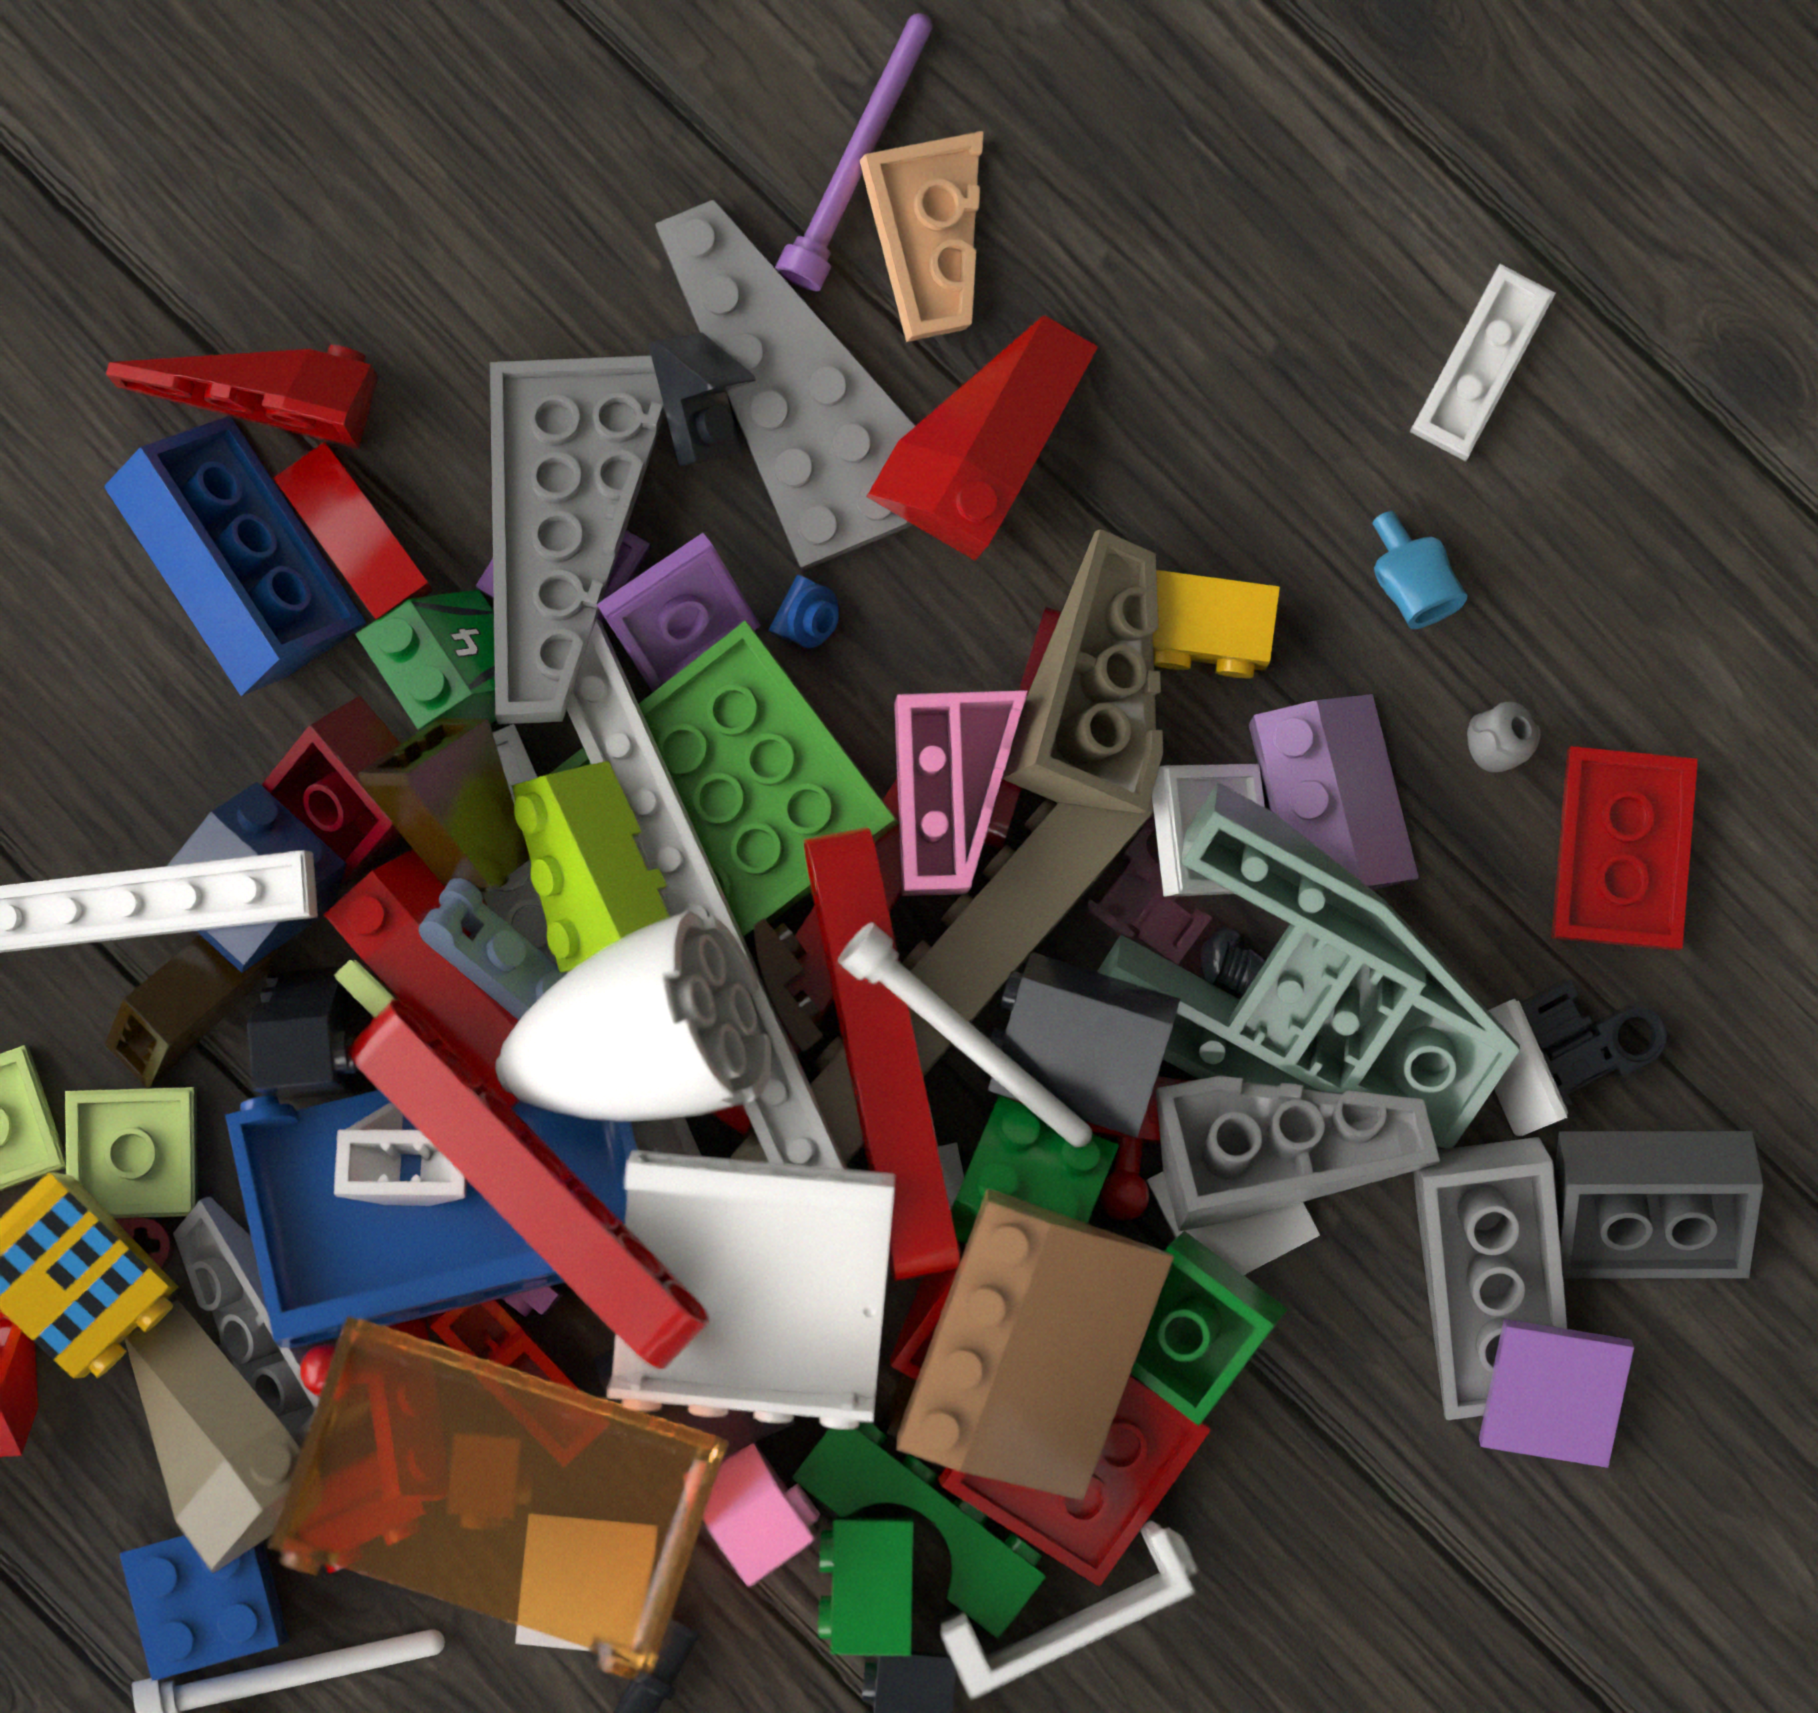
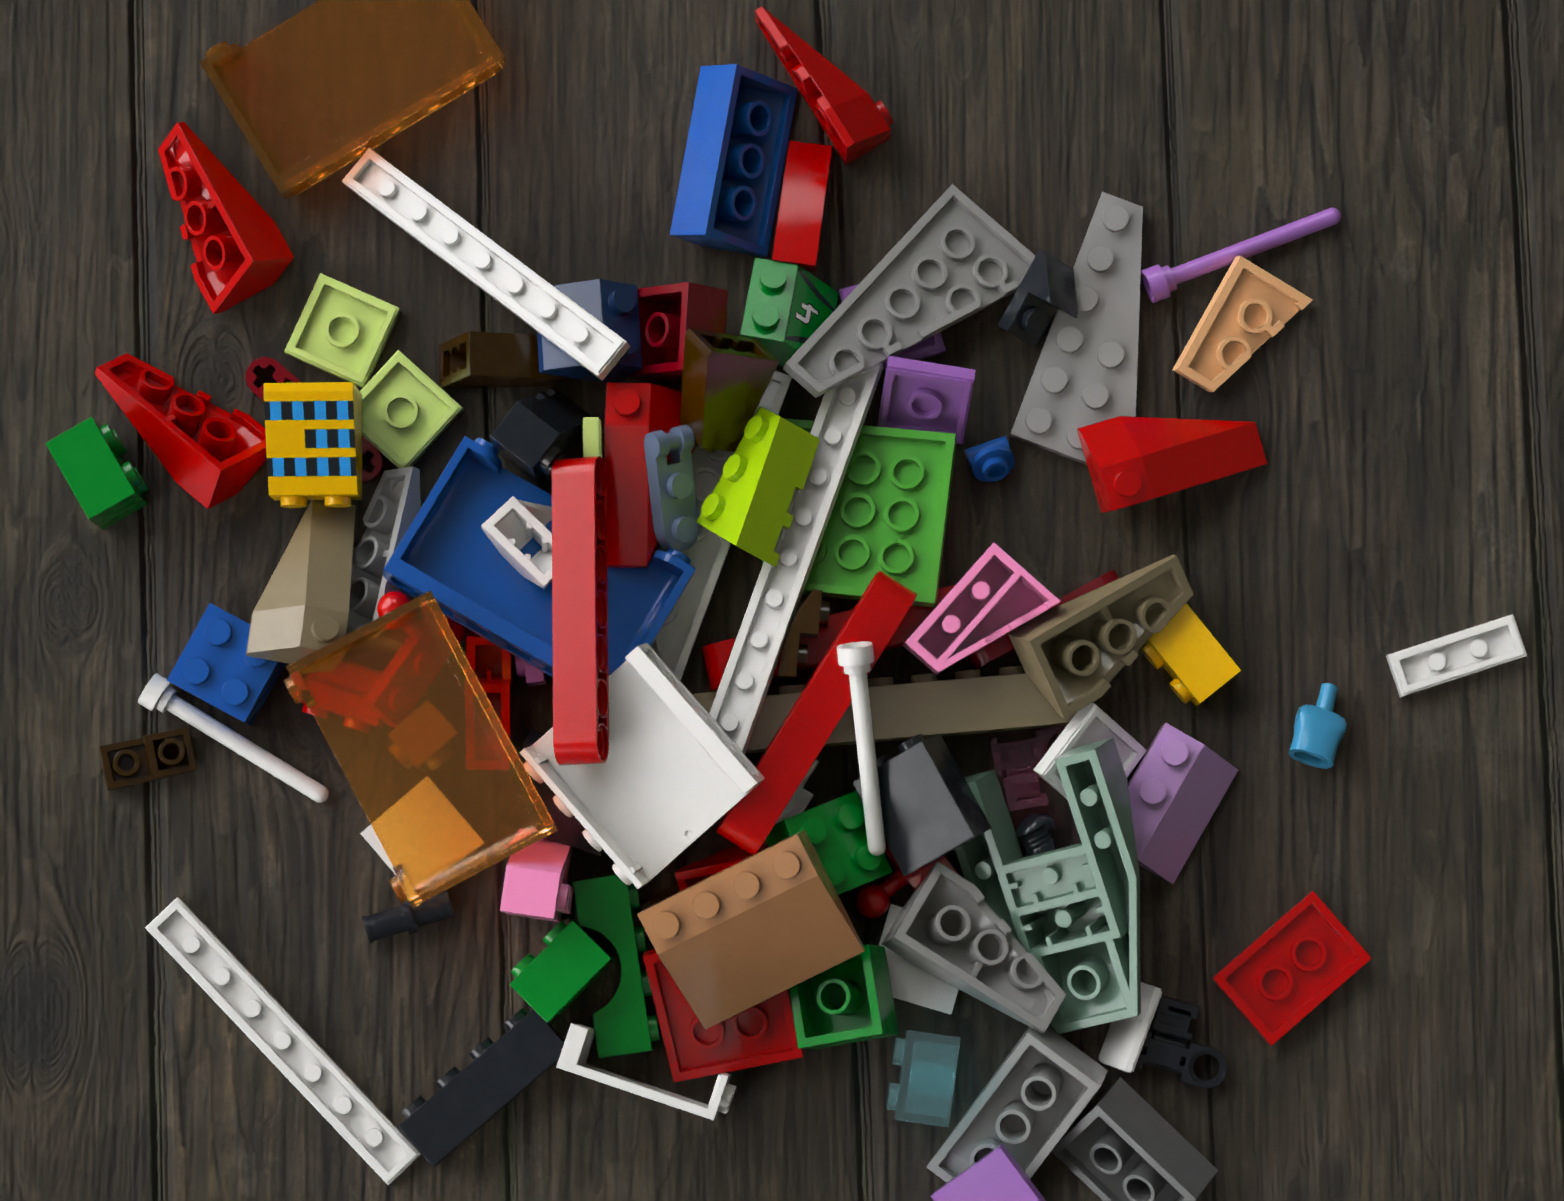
camera: 45 degrees right, 0 degrees up
white cylinder [496,910,771,1121] -> none
light grey piece [1467,702,1540,772] -> none
none -> clear light blue brick [886,1030,961,1128]

